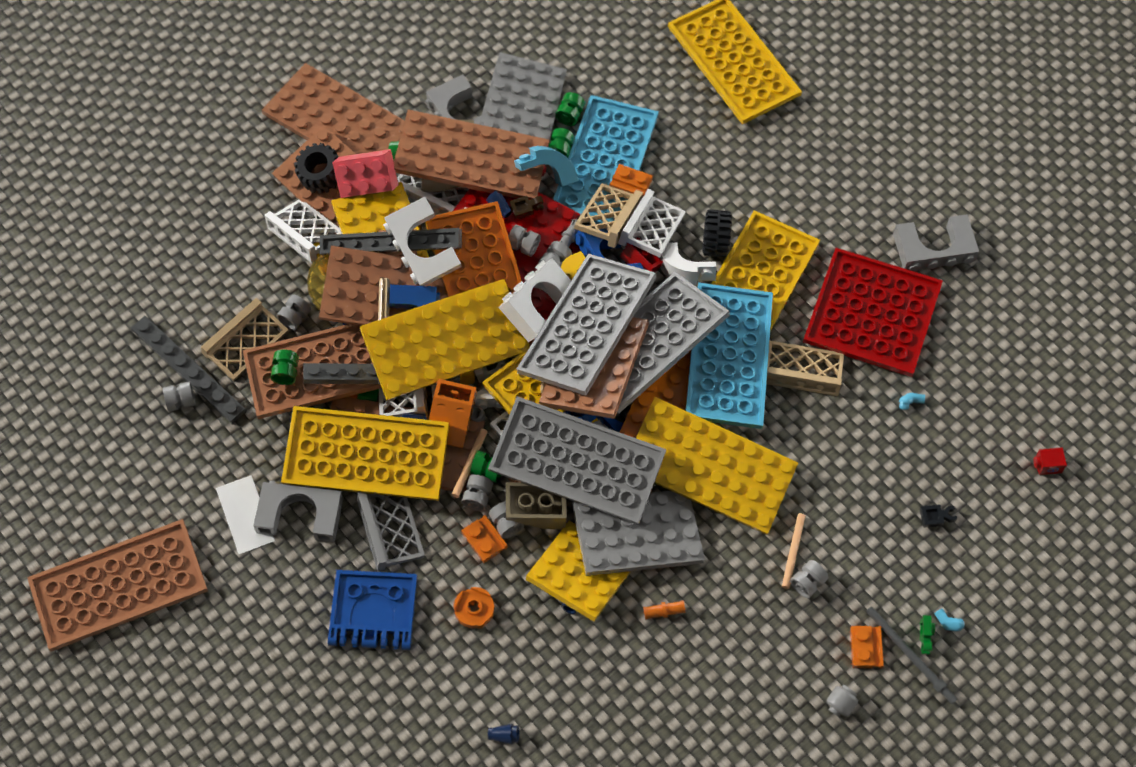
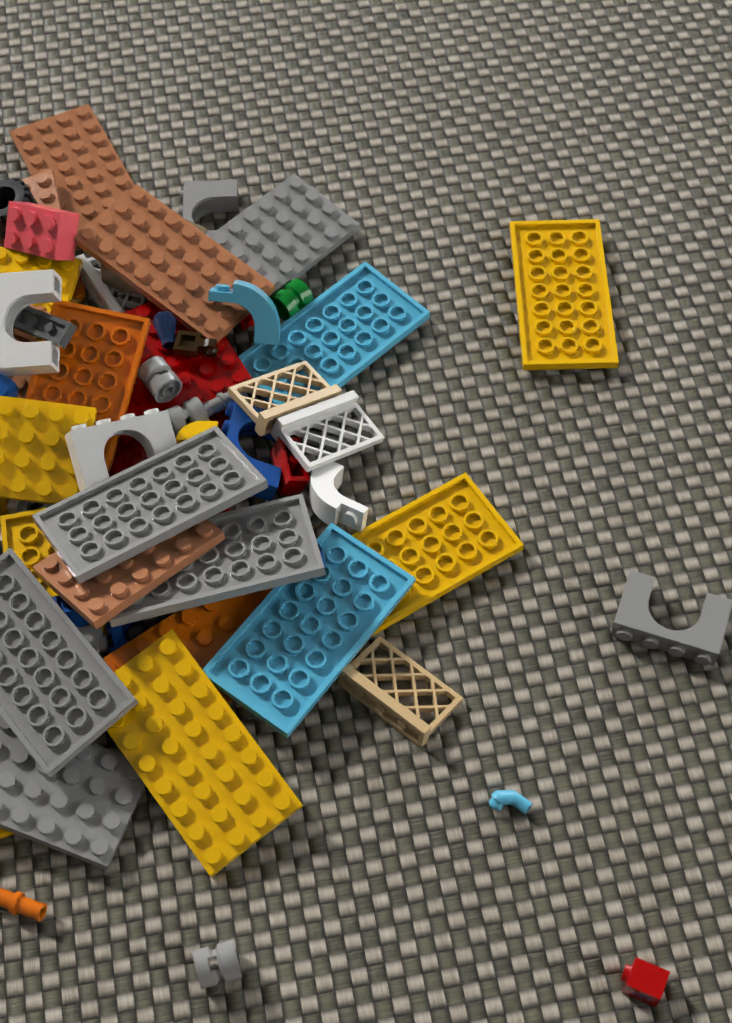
camera: 30 degrees right, 5 degrees down
green wheel [555,92,585,126] -> none
orange plate [609,164,653,198] -> none
black tyre [702,209,732,257] -> none
light nougat bar [782,513,806,589] -> none
red plate [803,248,943,377] -> none
black plate [919,504,957,528] -> none

